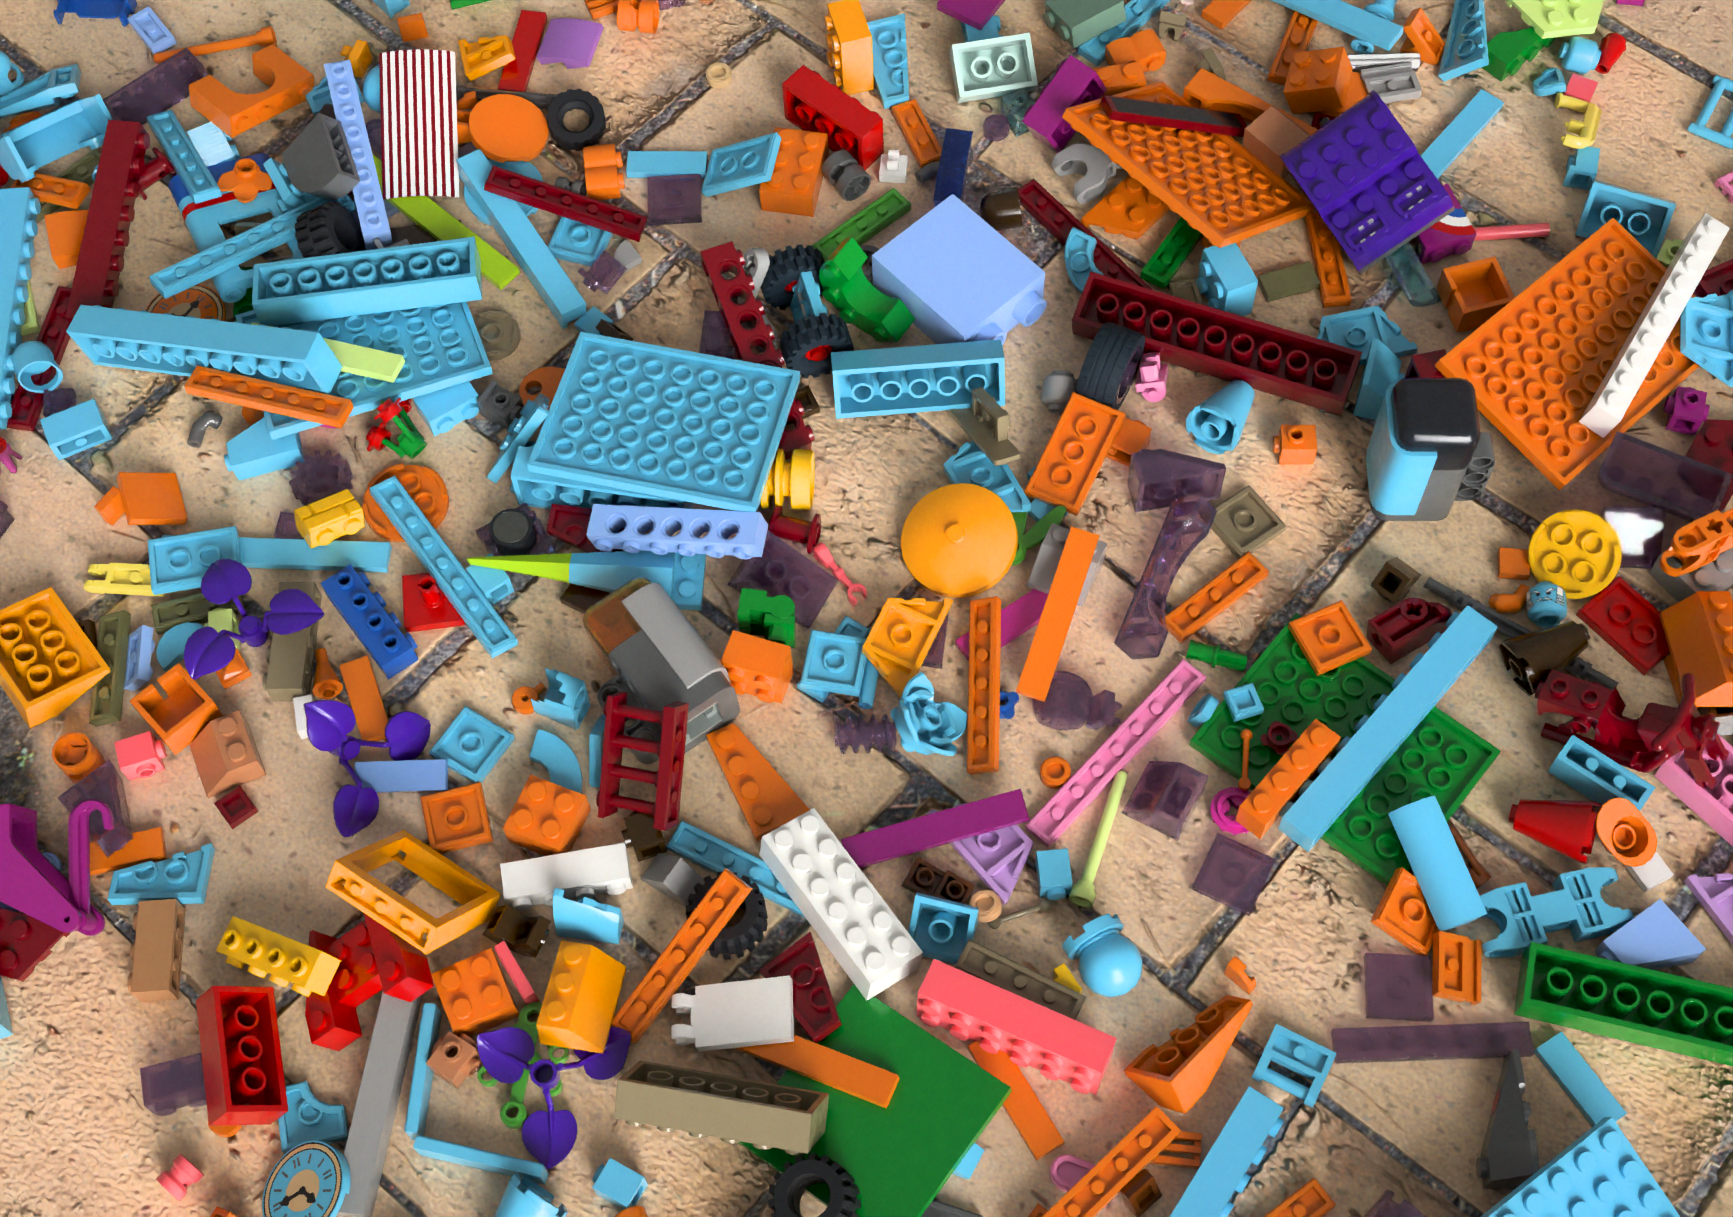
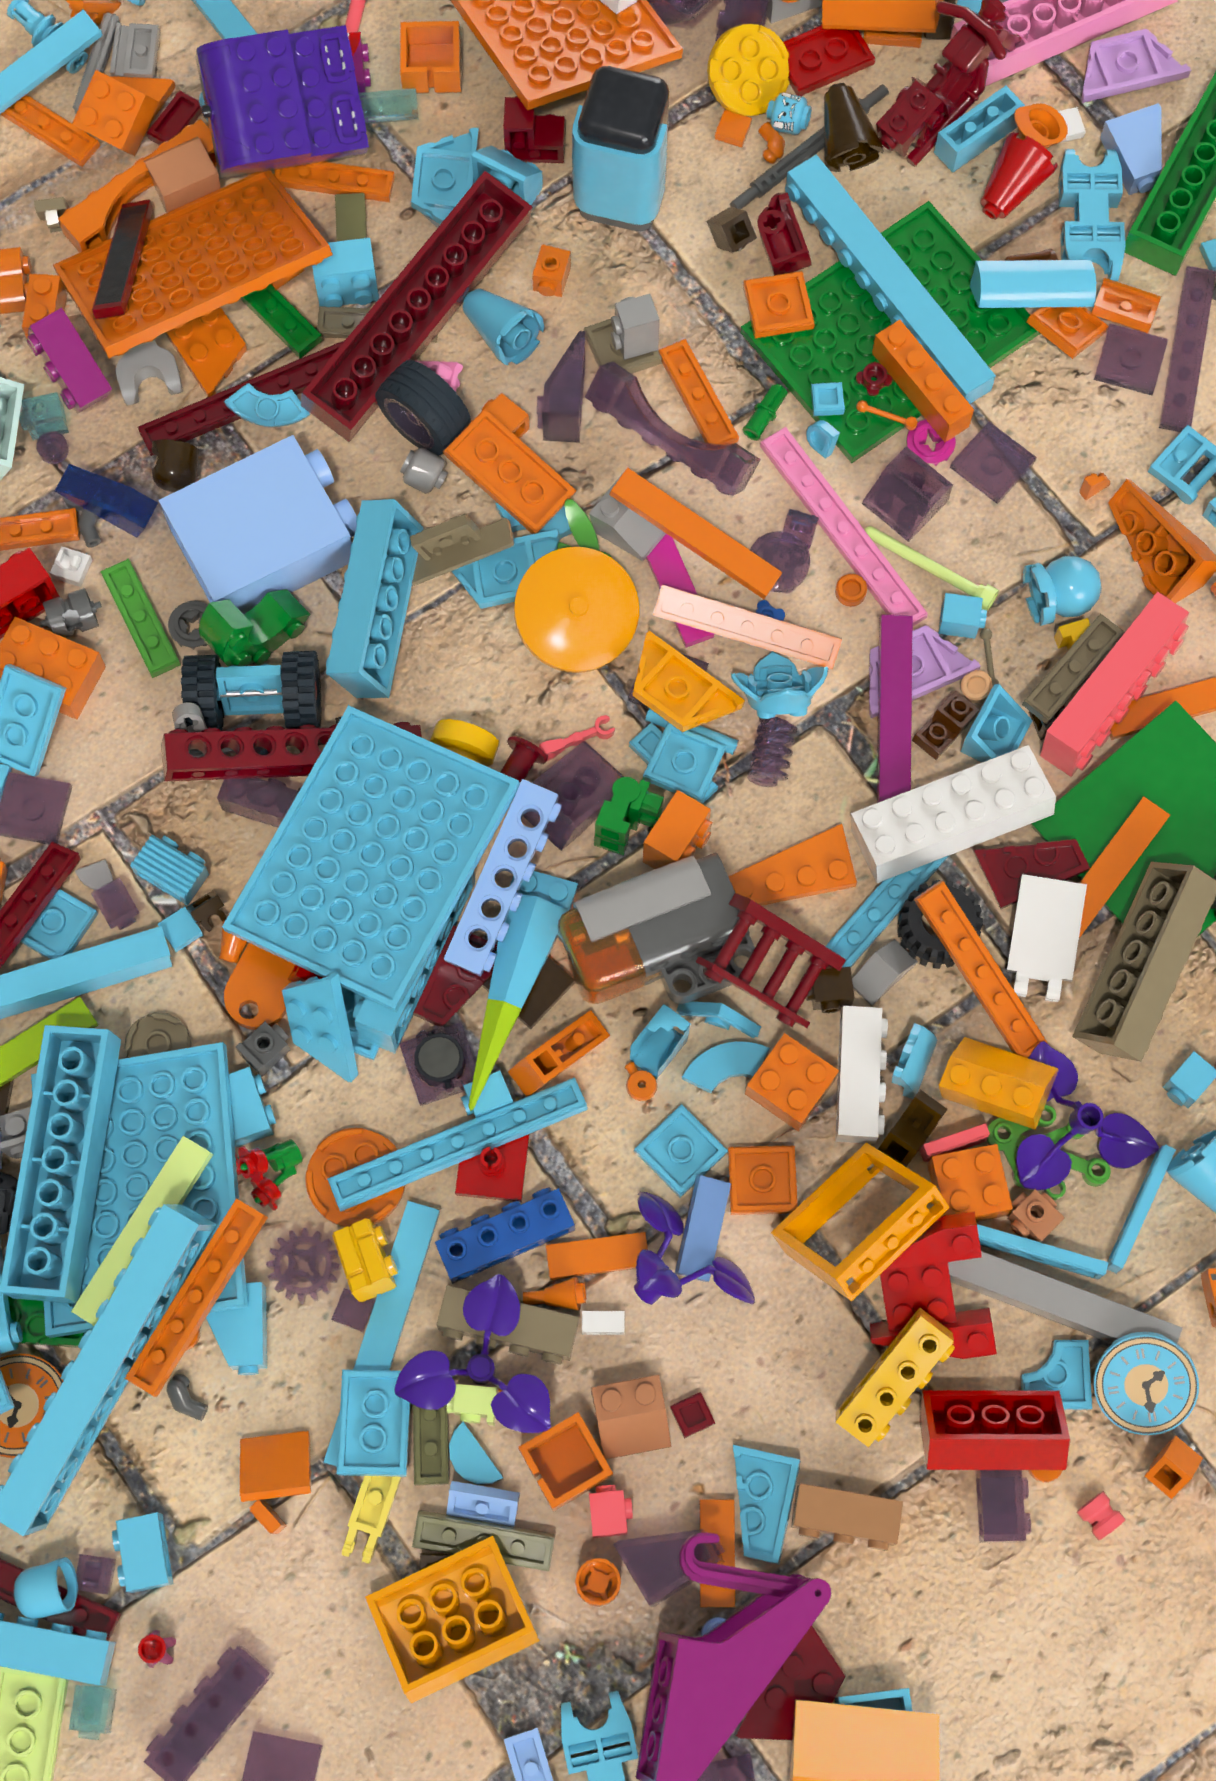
camera: 80 degrees left, 10 degrees up
none -> medium azure brick [130,835,209,906]
none -> orange slope [508,1010,610,1097]
none -> light grey brick [611,294,660,360]

